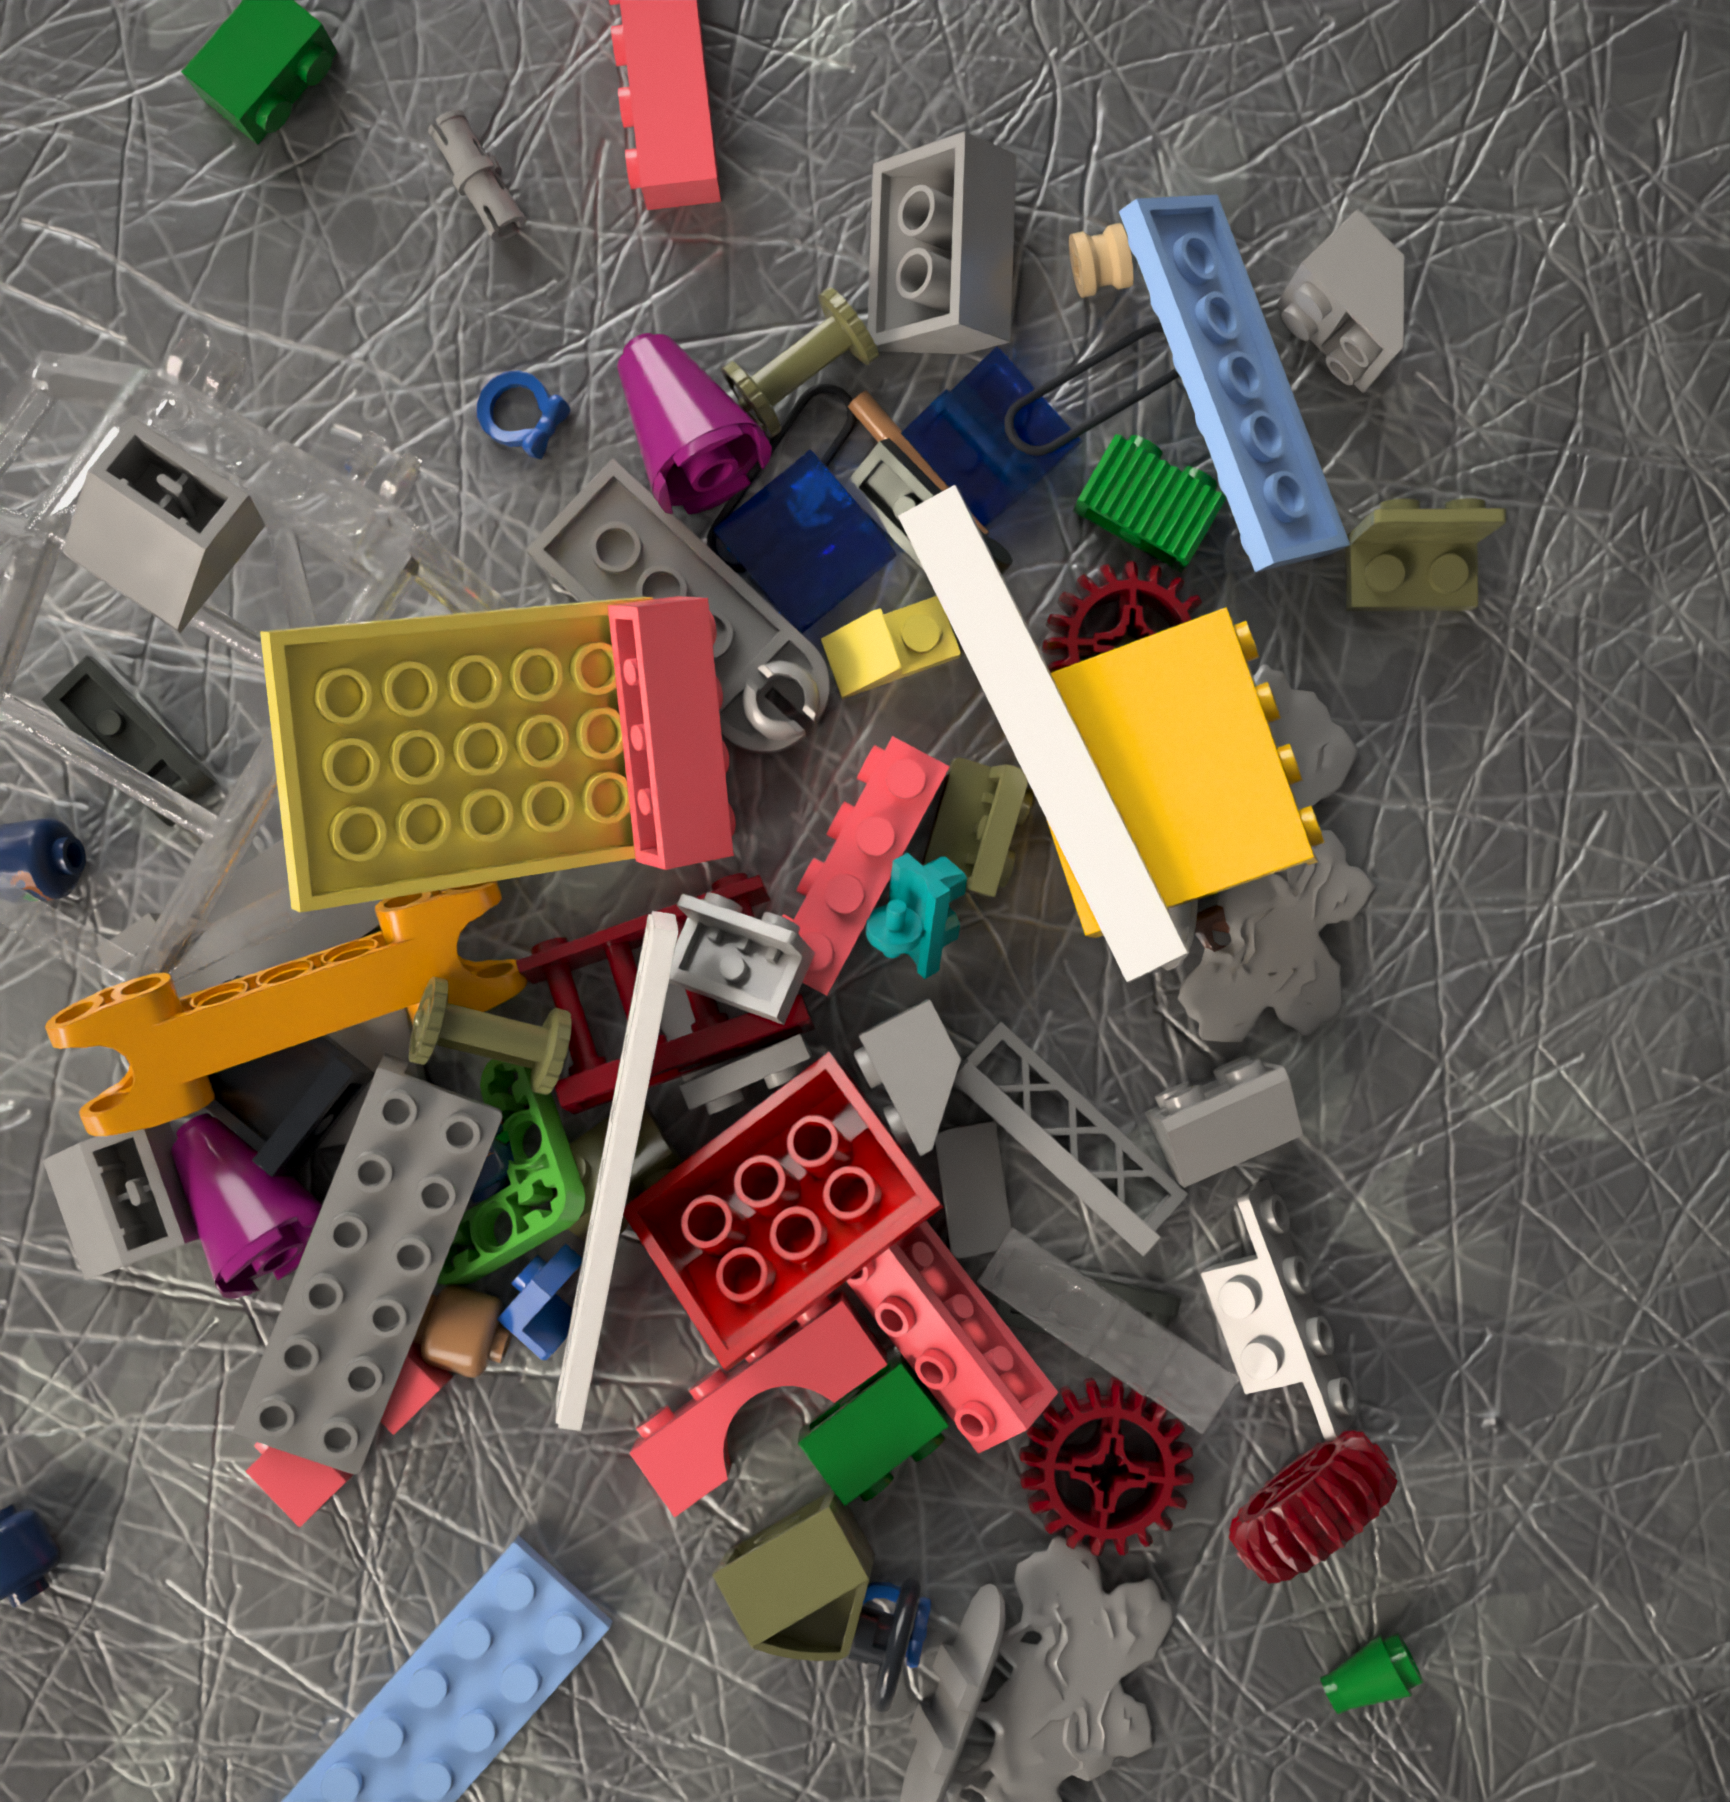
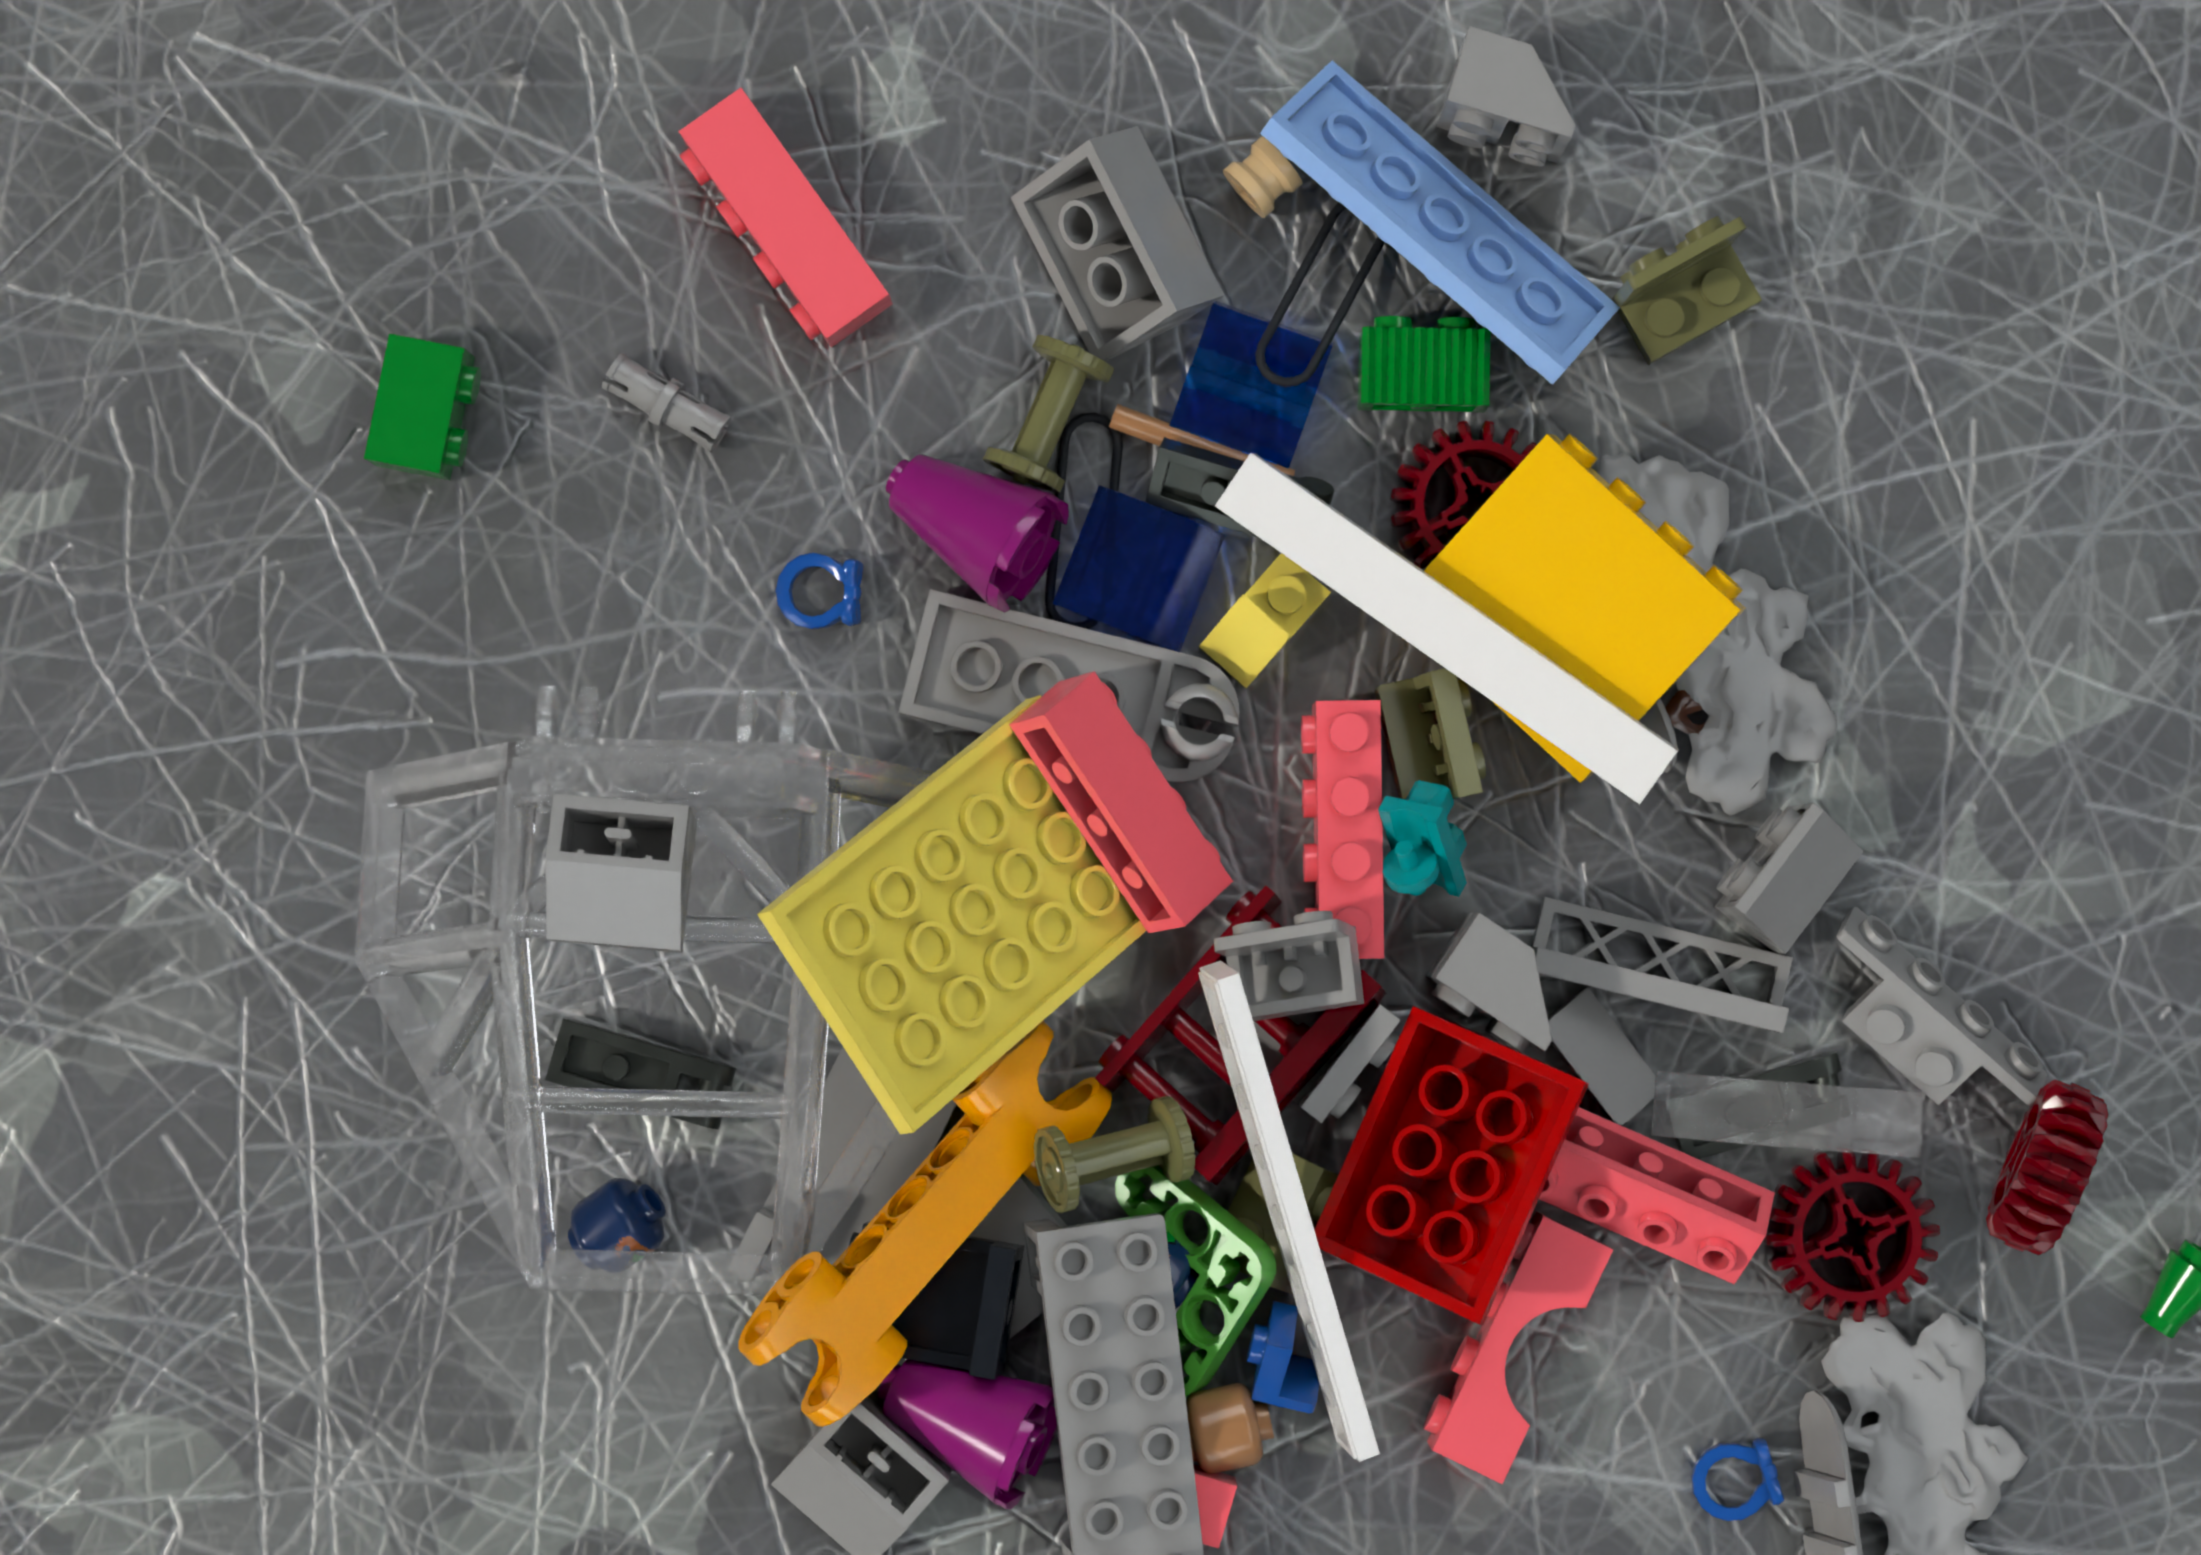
camera: 25 degrees left, 0 degrees up
olive piece [712,1489,921,1713] -> none
green brick [797,1352,949,1506] -> none

